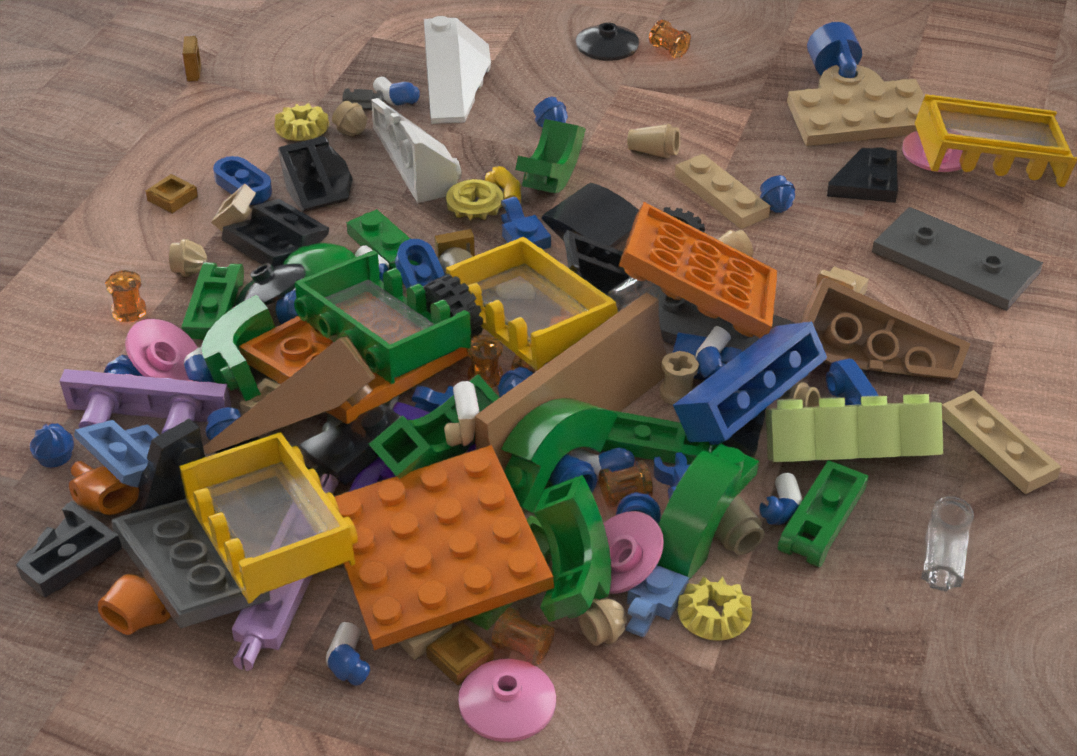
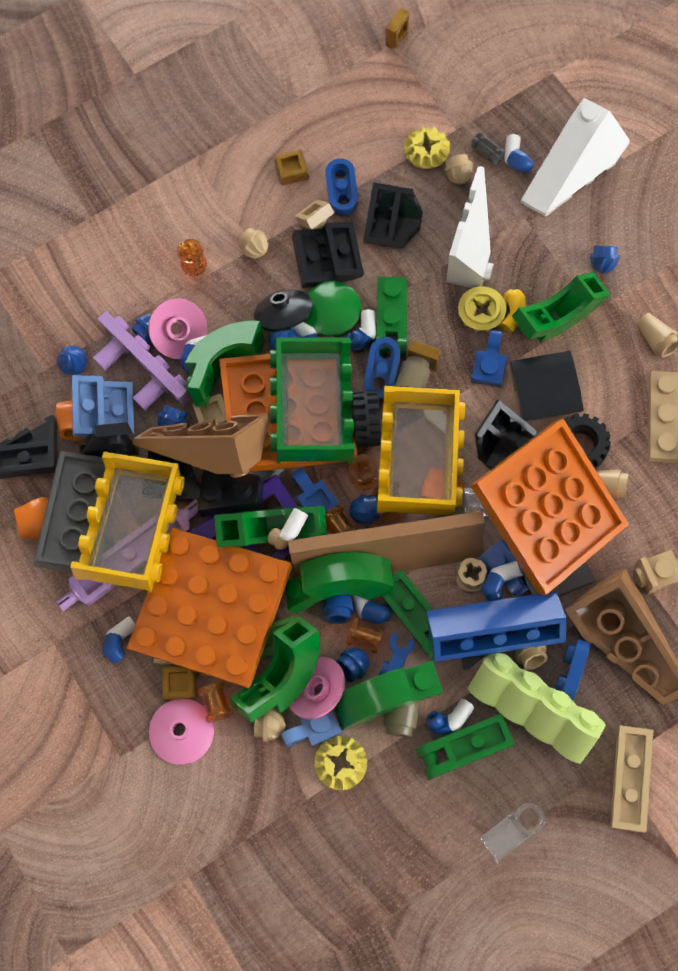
camera: 45 degrees right, 30 degrees up
green plate [181,262,244,340] -> none

